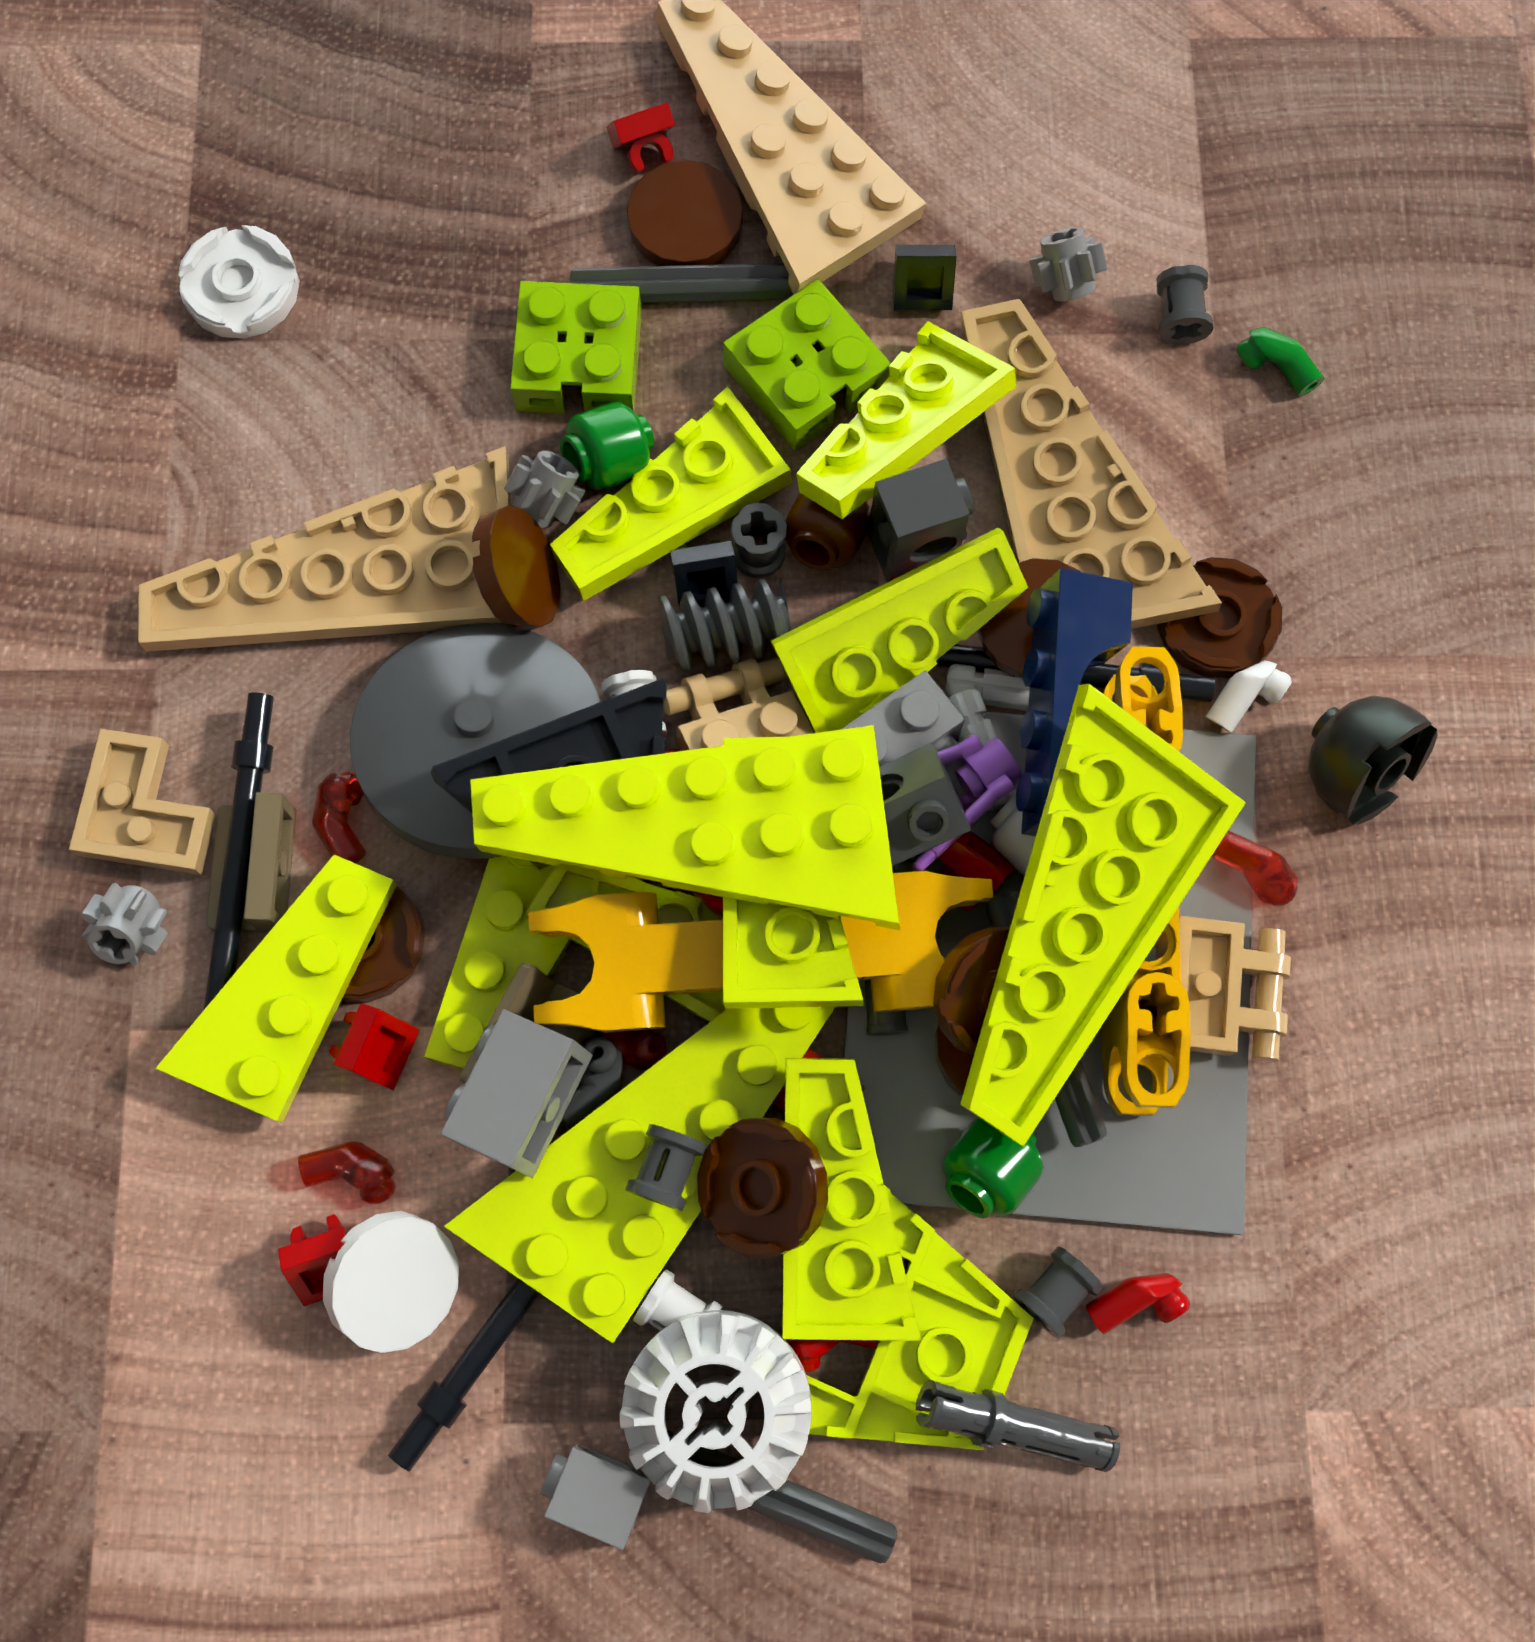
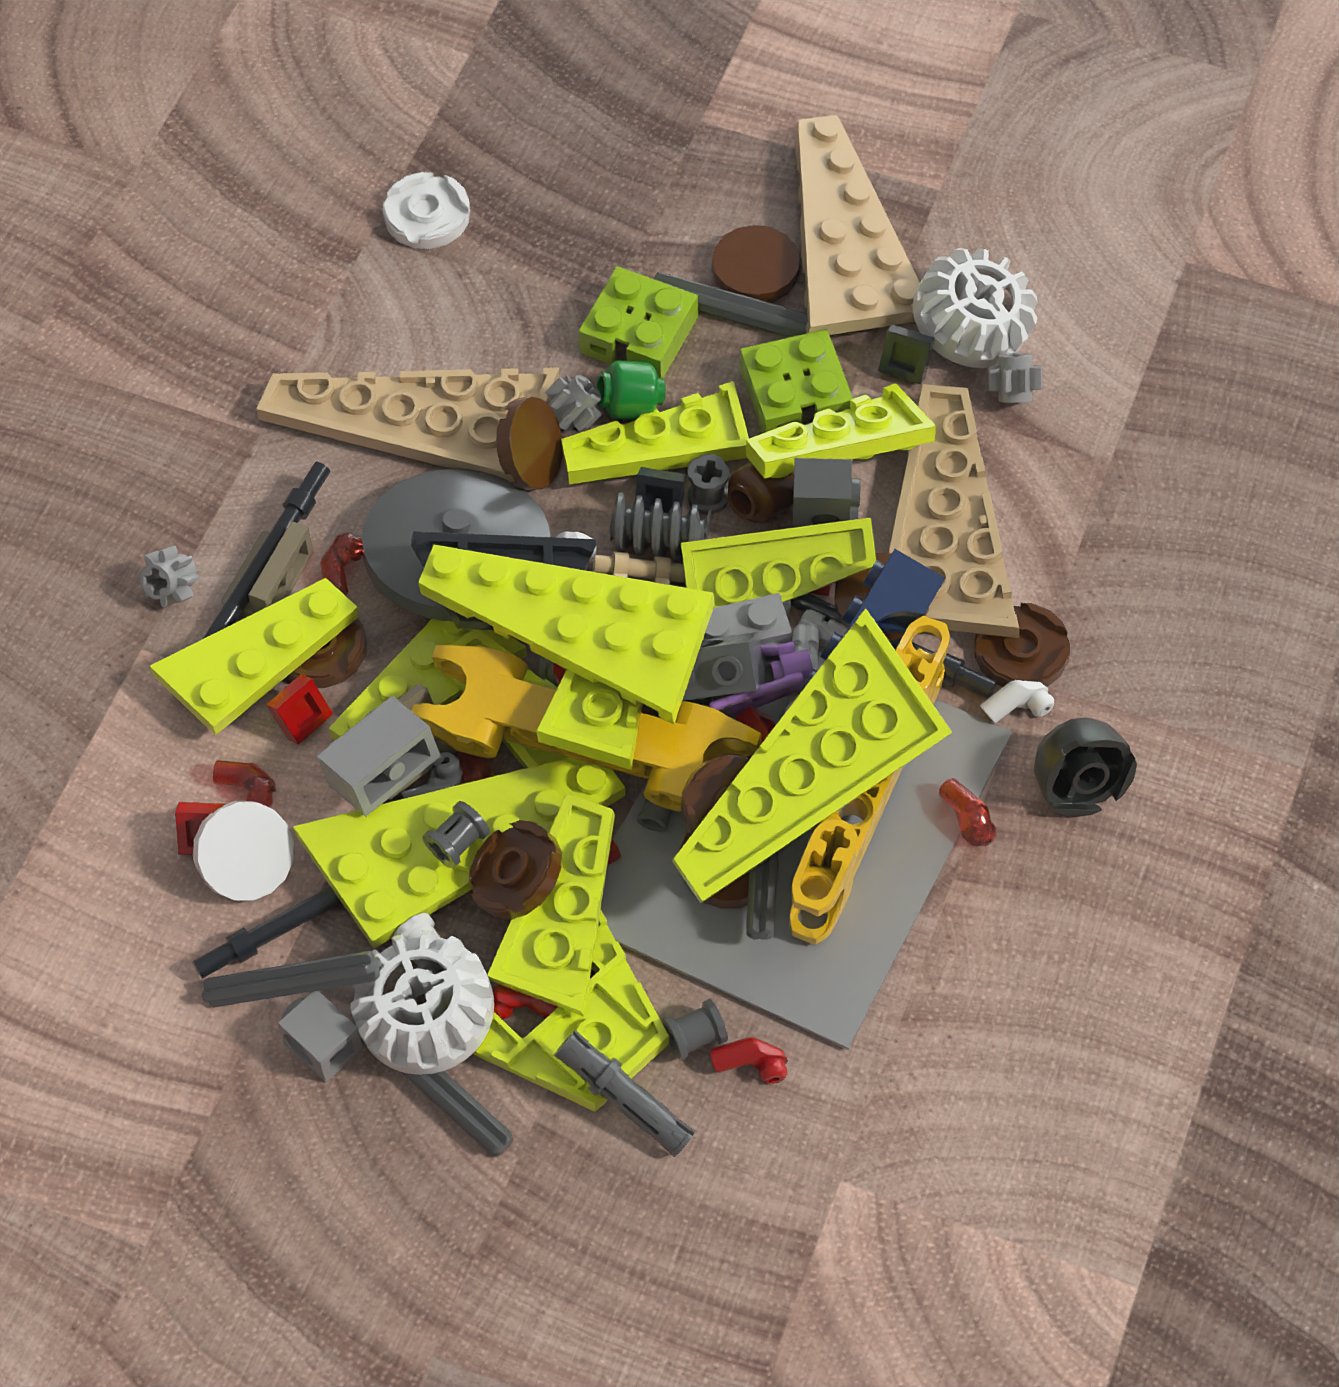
camera: 25 degrees right, 15 degrees down
tan plate [69,728,216,875] -> none
red tile [606,102,675,173] -> none
green head [942,1118,1044,1219] -> none
dark grey bush [1156,265,1214,345] -> none
tan plate [1179,916,1291,1062] -> none
green arm [1237,327,1325,396] -> none
none -> dark grey axle [201,951,381,1008]
none -> white gear [913,248,1038,368]

